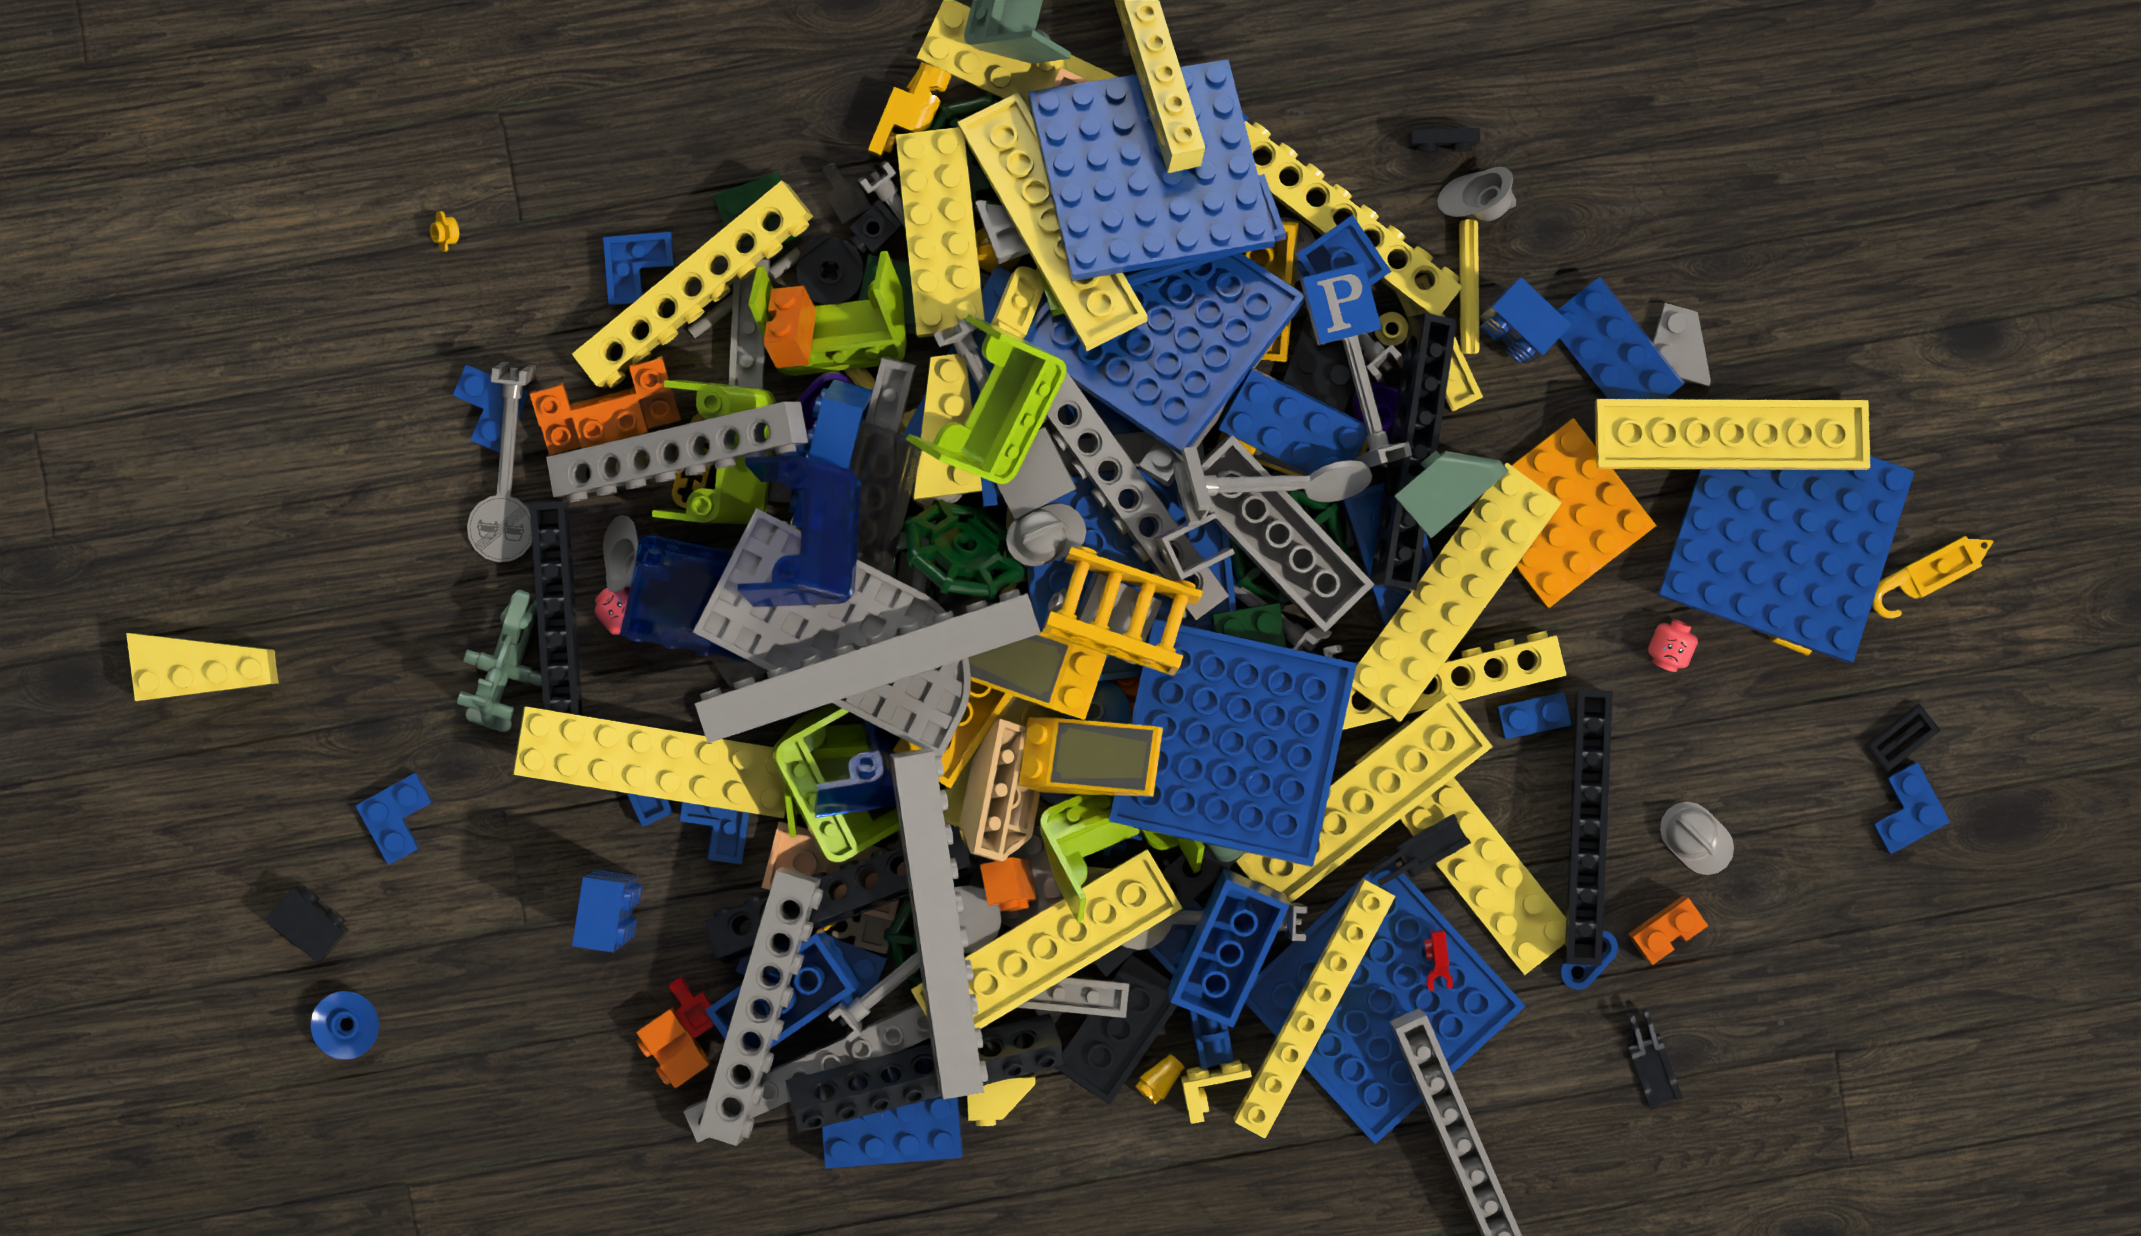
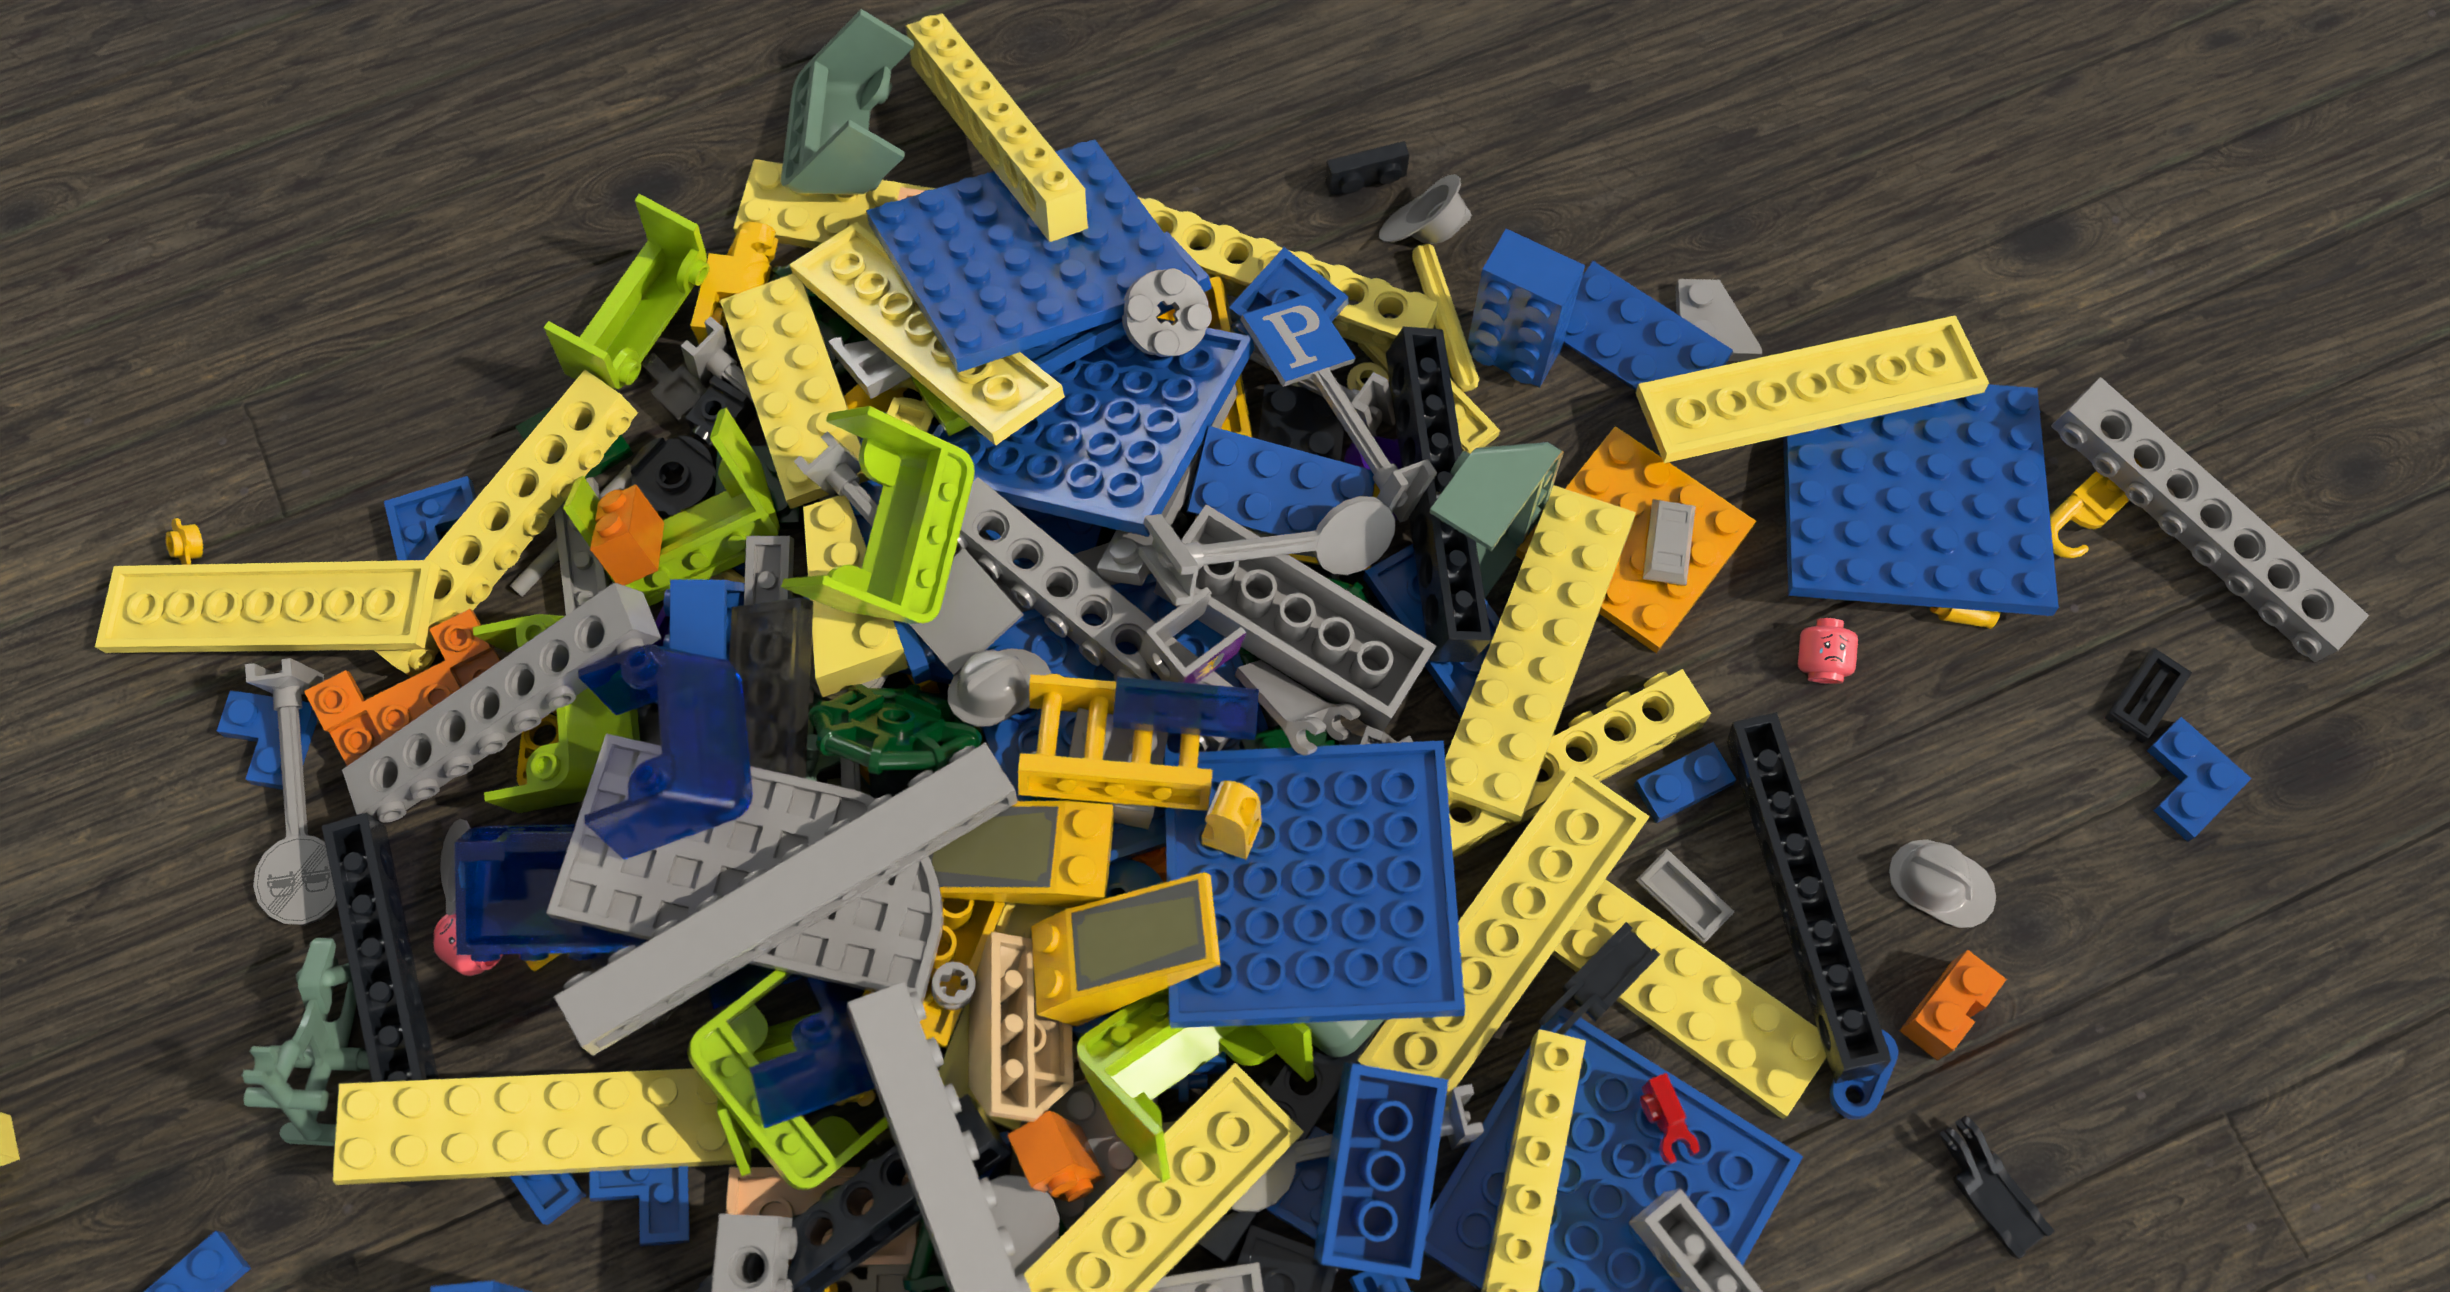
camera: 15 degrees left, 20 degrees down
none -> light yellow plate [95,560,439,653]
none -> lime windscreen [544,194,709,389]
none -> light grey bush [931,962,976,1010]
none -> clear blue plate [1113,677,1259,740]
none -> light grey plate [1122,268,1212,357]
none -> yellow leg [1201,780,1262,859]
none -> light grey flag [1235,660,1361,755]
none -> light grey tile [1636,849,1734,944]
none -> light grey tile [1643,499,1696,586]
none -> light grey brick [2051,377,2369,662]

